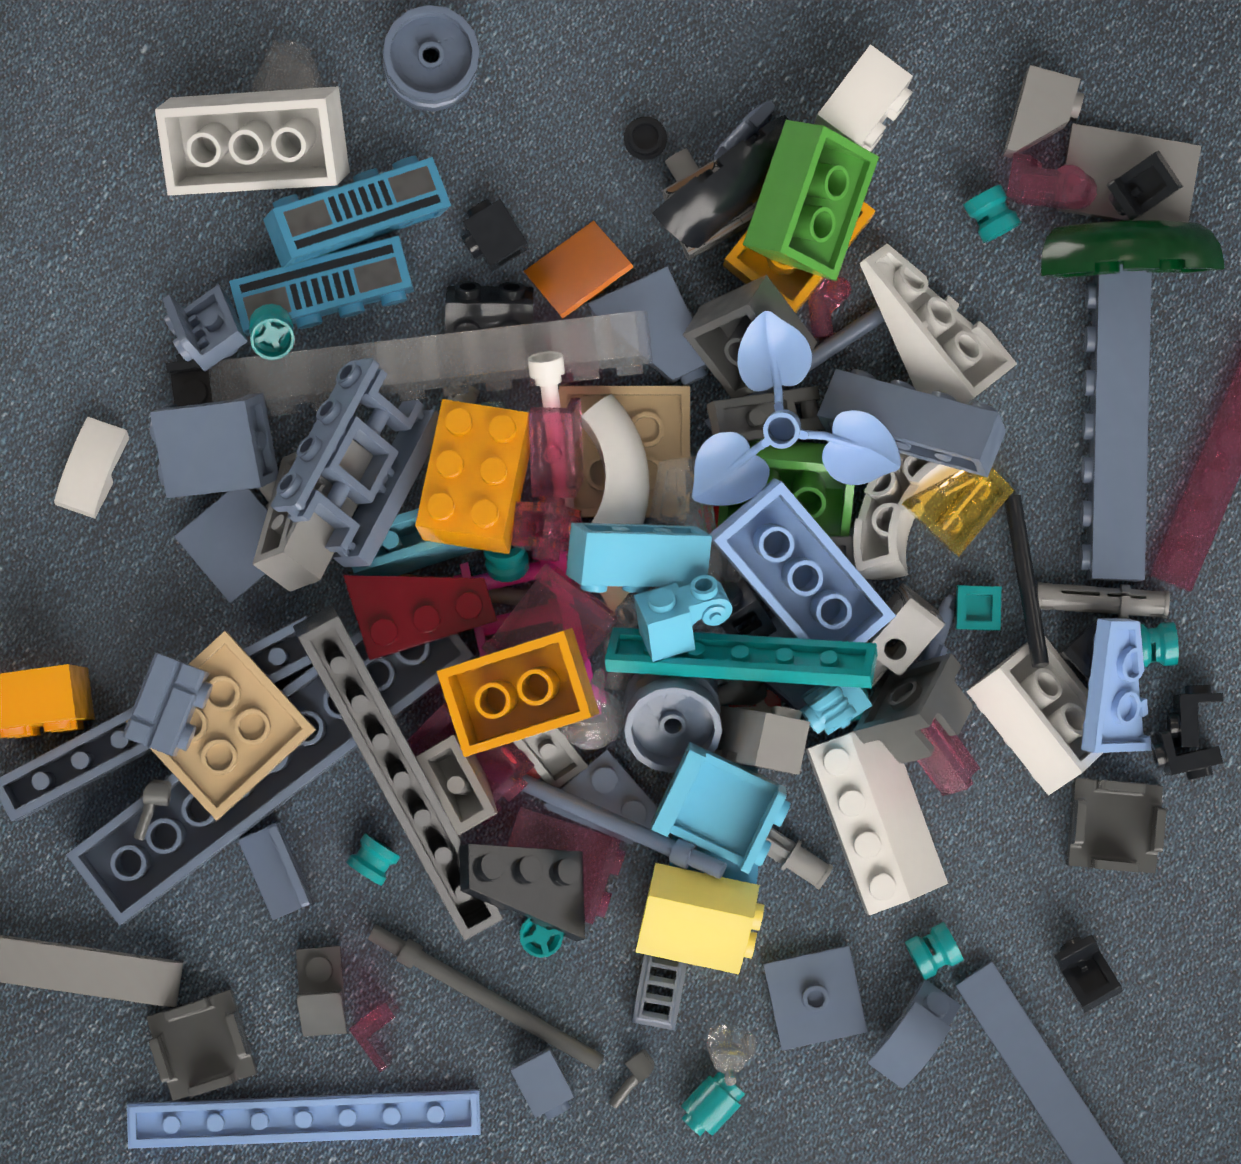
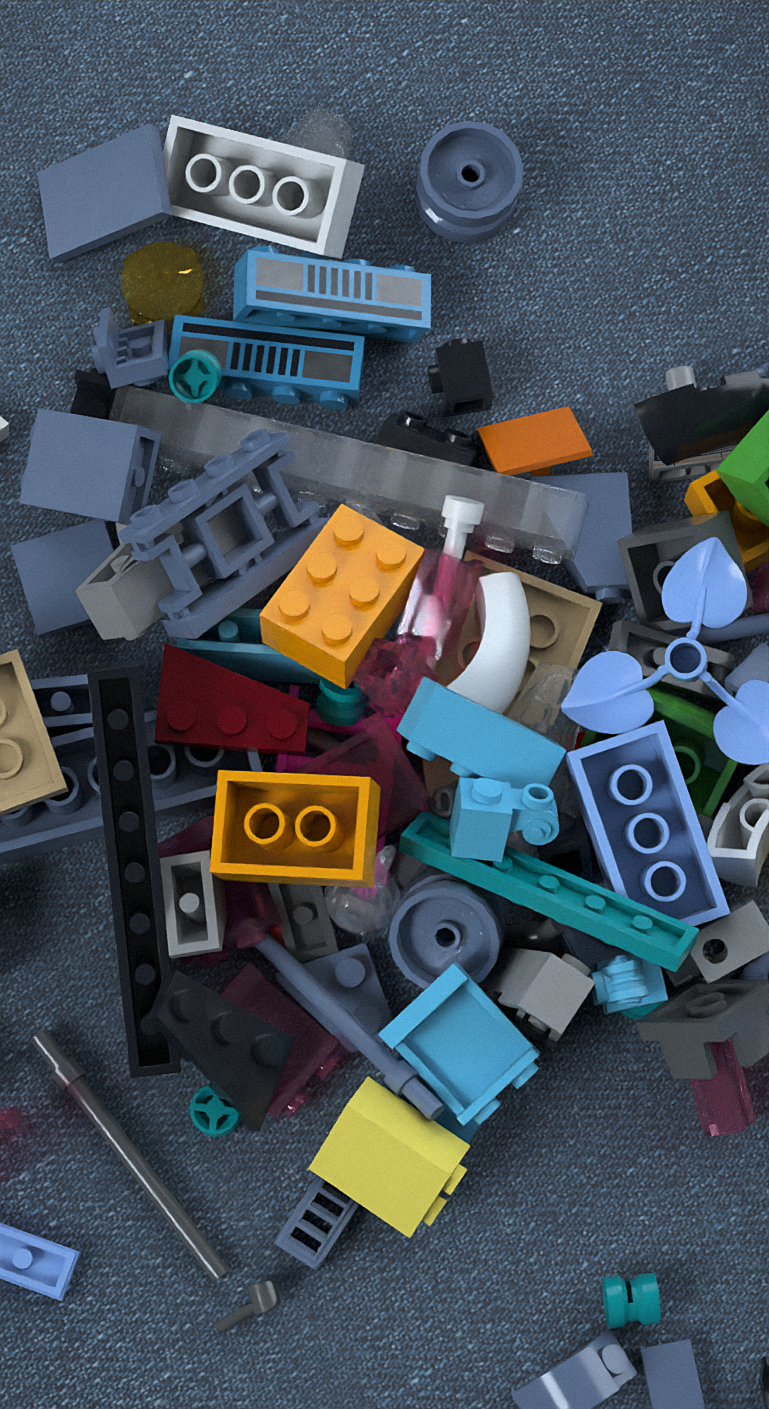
camera: 25 degrees right, 10 degrees down
teal wheel [345,833,401,886] -> none
sand blue brick [510,1047,575,1120] -> none
black plate [624,116,667,161] -> none
teal brick [681,1070,746,1136] -> none
clear piece [707,1024,756,1086] -> none
sand blue plate [763,945,868,1050] -> none
light grey axle [766,828,833,890] -> none
white slope [806,732,948,915] -> none
none -> sand blue tile [37,123,172,263]
none -> clear yellow piece [121,242,204,325]

